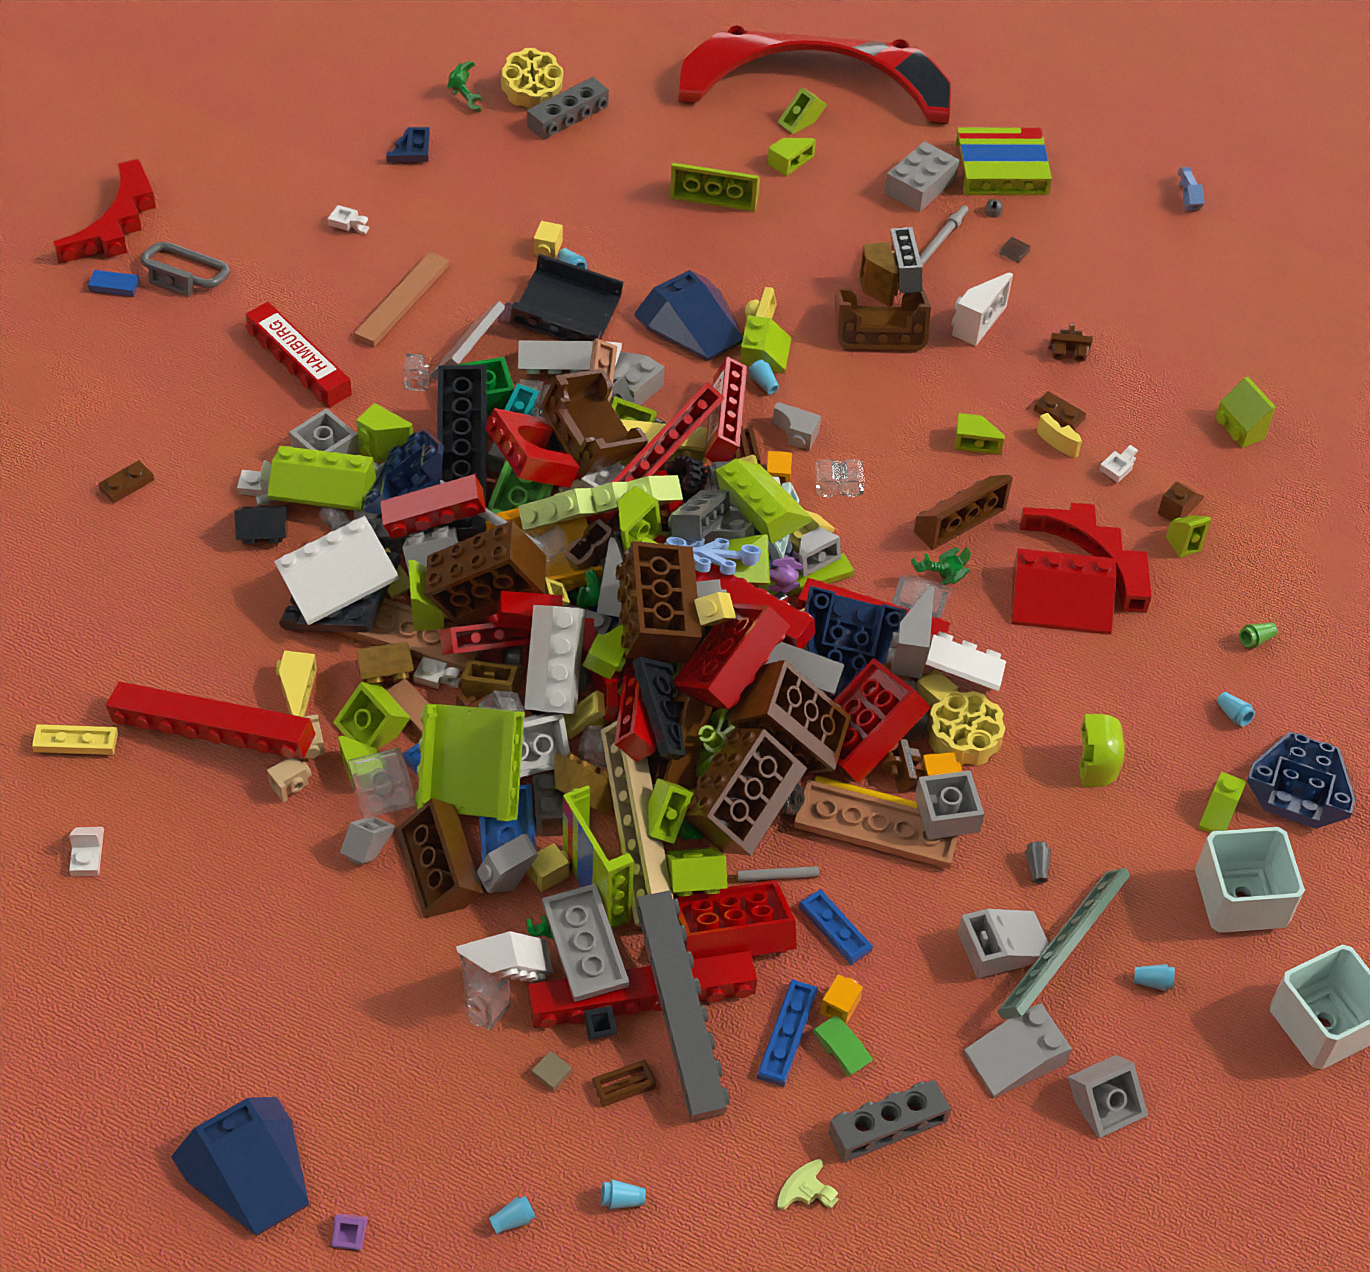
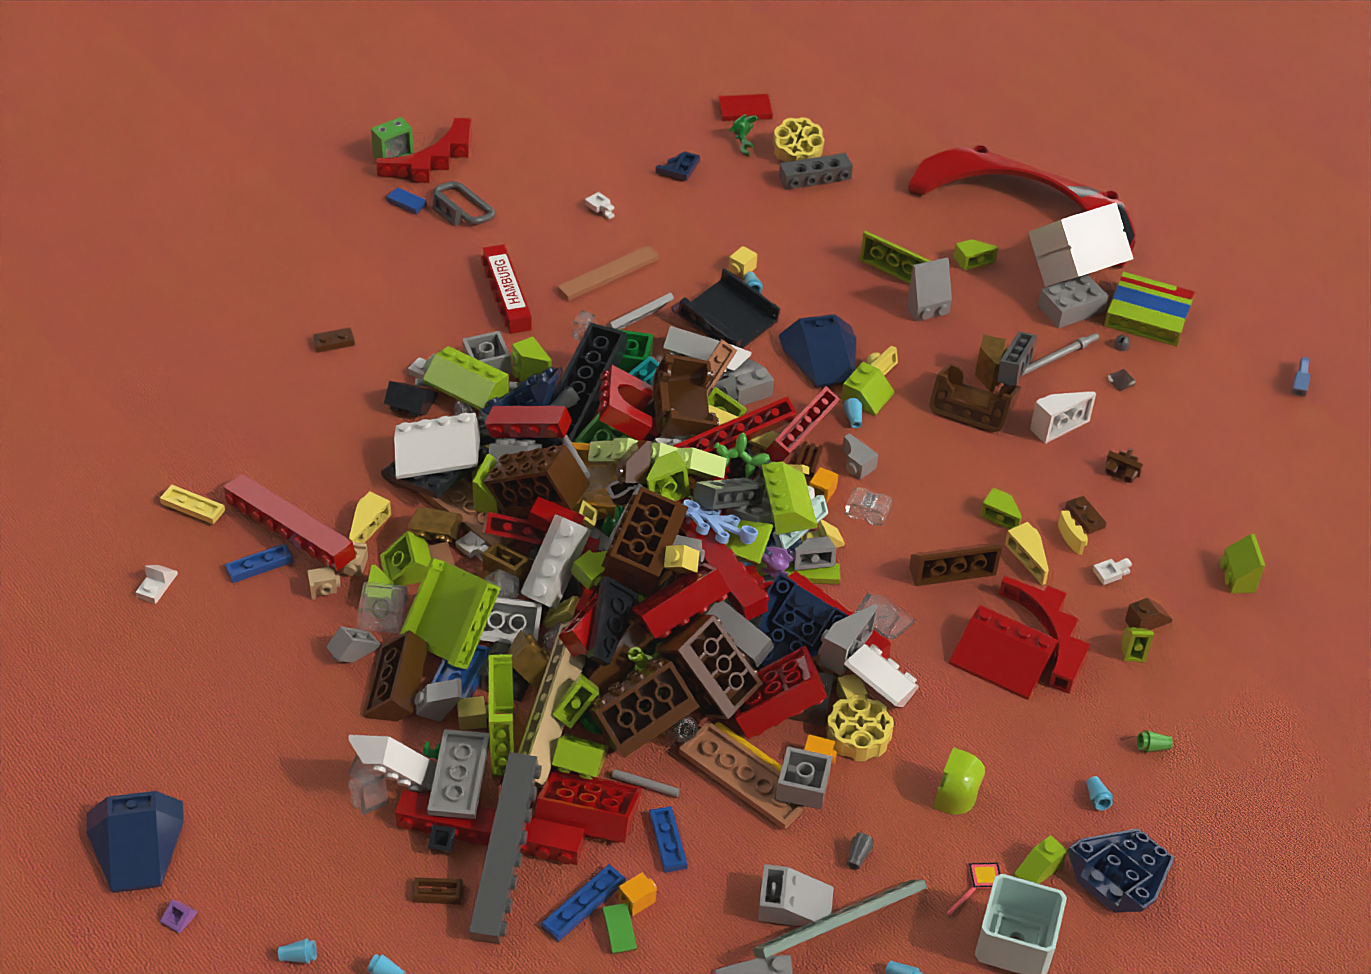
camera: 25 degrees right, 5 degrees down
dark tan tile [531,1051,572,1092] -> none
lime slope [778,87,827,134] -> none
reddish brown hips [881,739,925,793] -> none
green piece [911,547,971,586] -> none
none -> blue tile [225,544,293,583]
none -> bright green piece [371,117,414,160]
none -> dark grey cone [549,387,580,409]
none -> reddish brown slope [616,440,651,483]
none -> bright green piece [713,433,770,479]
none -> red tile [718,94,773,121]
none -> light grey slope [907,257,952,322]
none -> piece [947,862,1000,916]
none -> light yellow slope [1005,522,1049,585]
none -> white piece [1028,203,1133,287]

